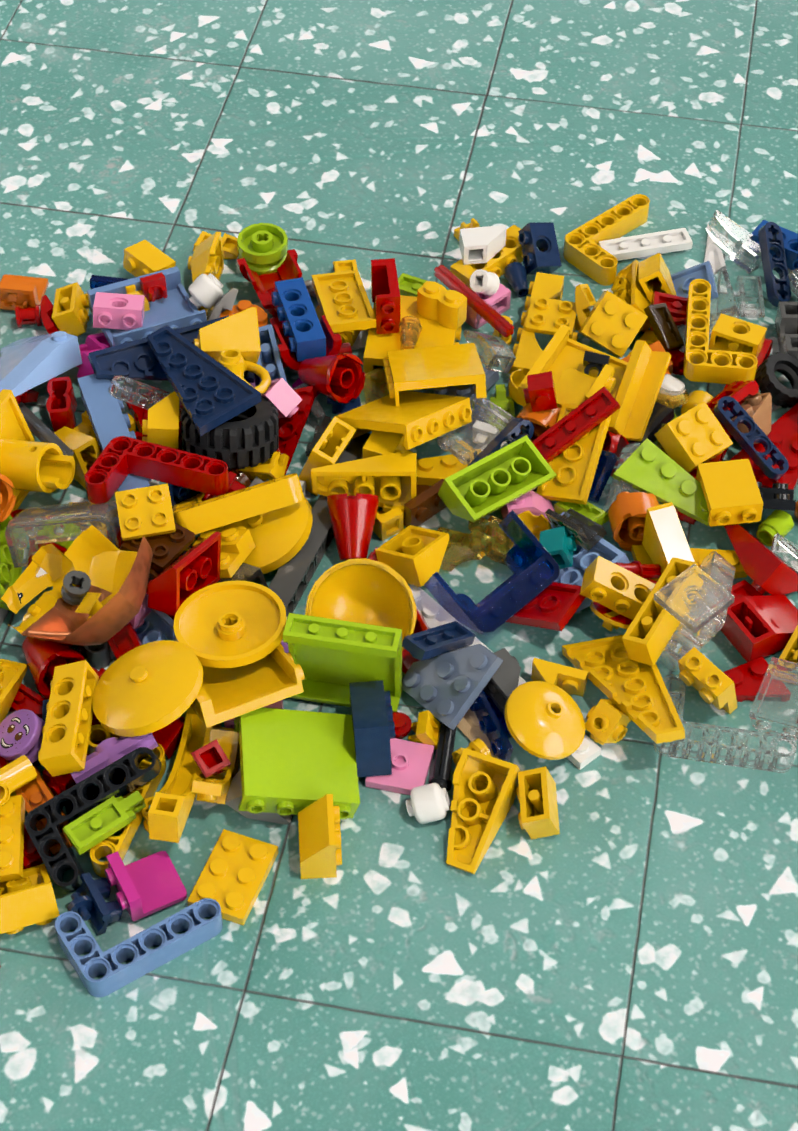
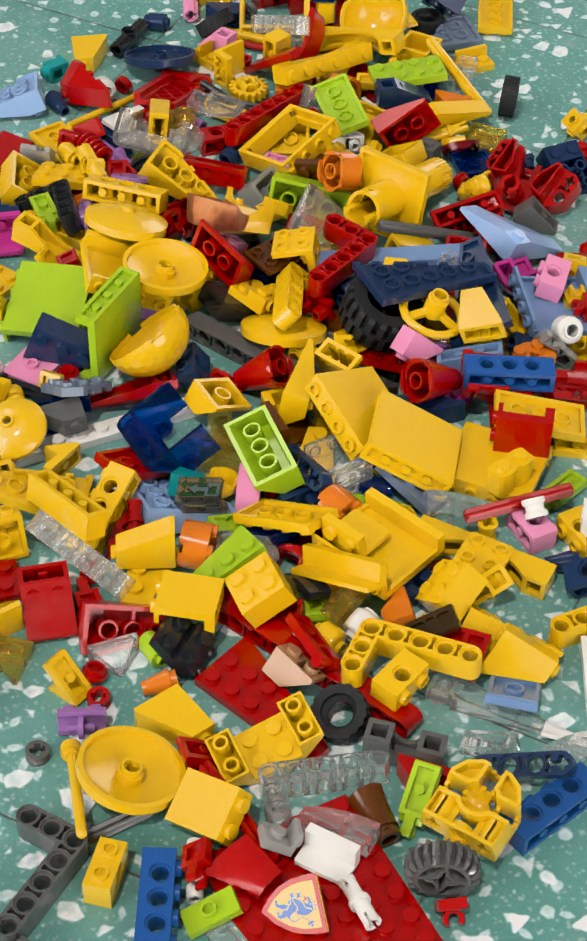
camera: 105 degrees right, 5 degrees down
dark grey wheel [61,571,91,605] -> none
clear yellow cone [398,316,422,350] -> none
dark blue plate [402,621,476,661] -> none
red brick [523,371,557,412] -> none
red tile [532,386,621,463] -> none
black tile [583,351,610,375] -> none
clear plate [654,564,735,633] -> none
dark blue beam [714,396,789,480] -> none

